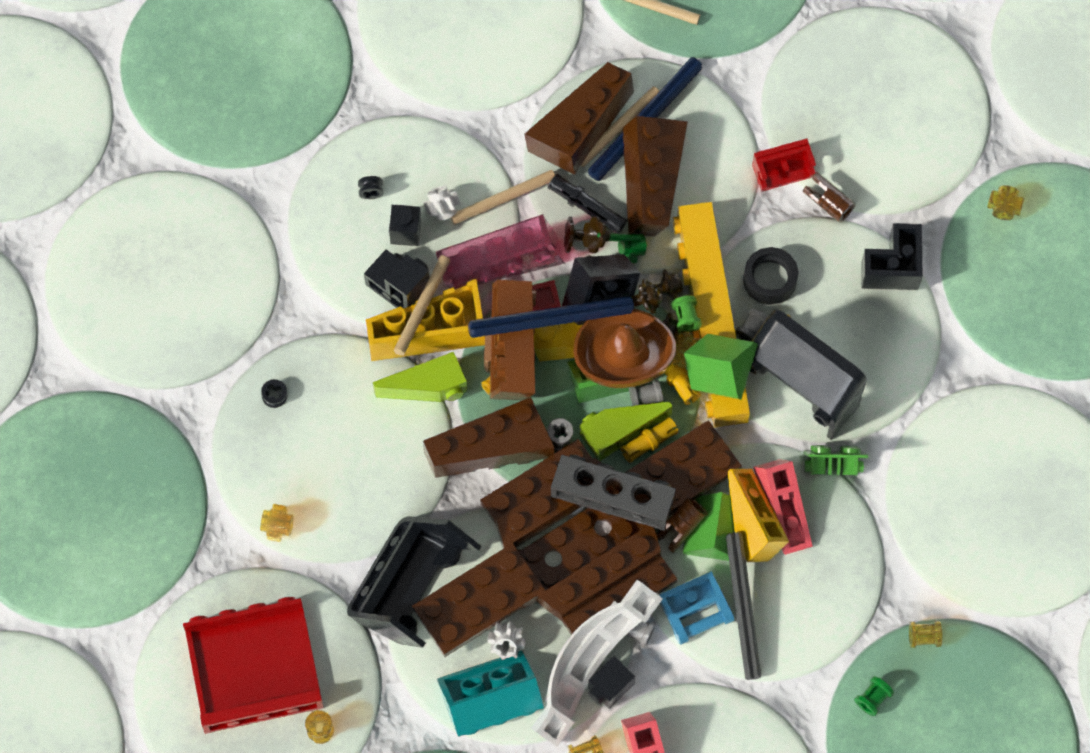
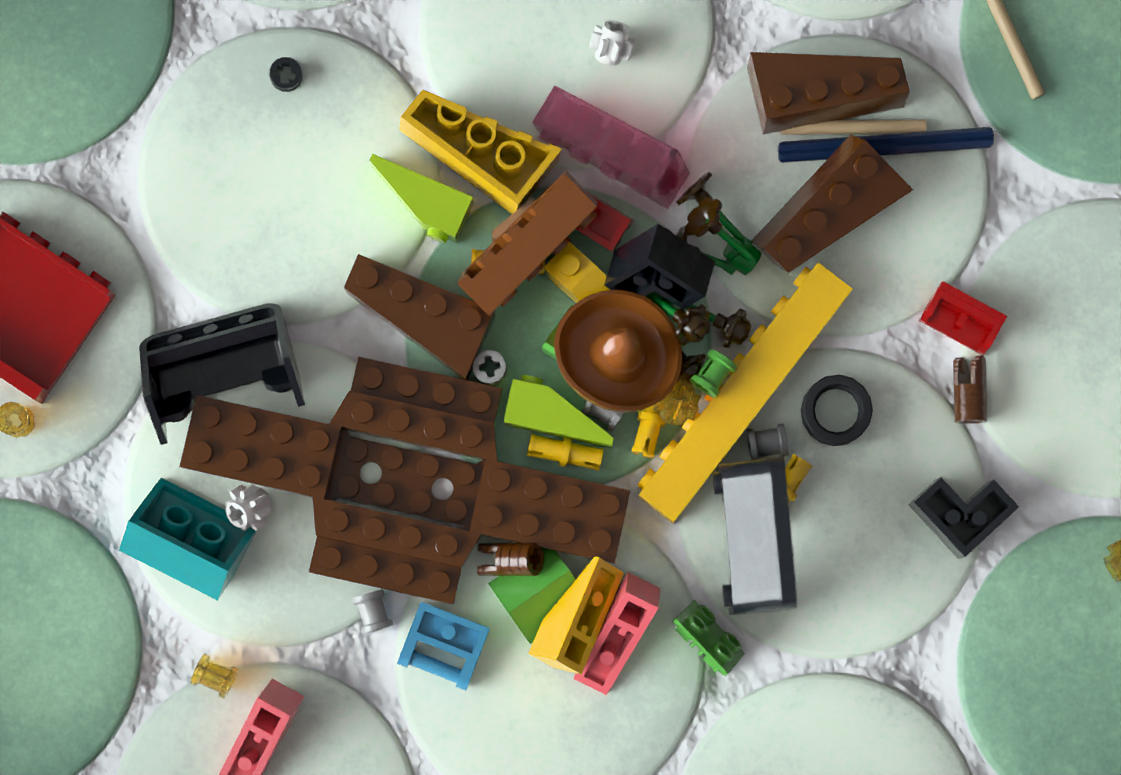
camera: 45 degrees right, 15 degrees up
clear yellow gear [260,504,294,542] -> none
black brick [364,249,430,308] -> none
black brick [389,204,421,246] -> none
tan bar [394,255,450,356] -> none
tan bar [450,170,555,225] -> none
dark blue axle [468,296,634,338] -> none
white piece [531,580,663,747] -> none
black pin [548,173,628,234] -> none
dark grey brick [551,455,676,531] -> none
black brick [588,656,635,709] -> none
bright green slope [684,334,758,400] -> none
dark grey axle [726,532,762,680] -> none

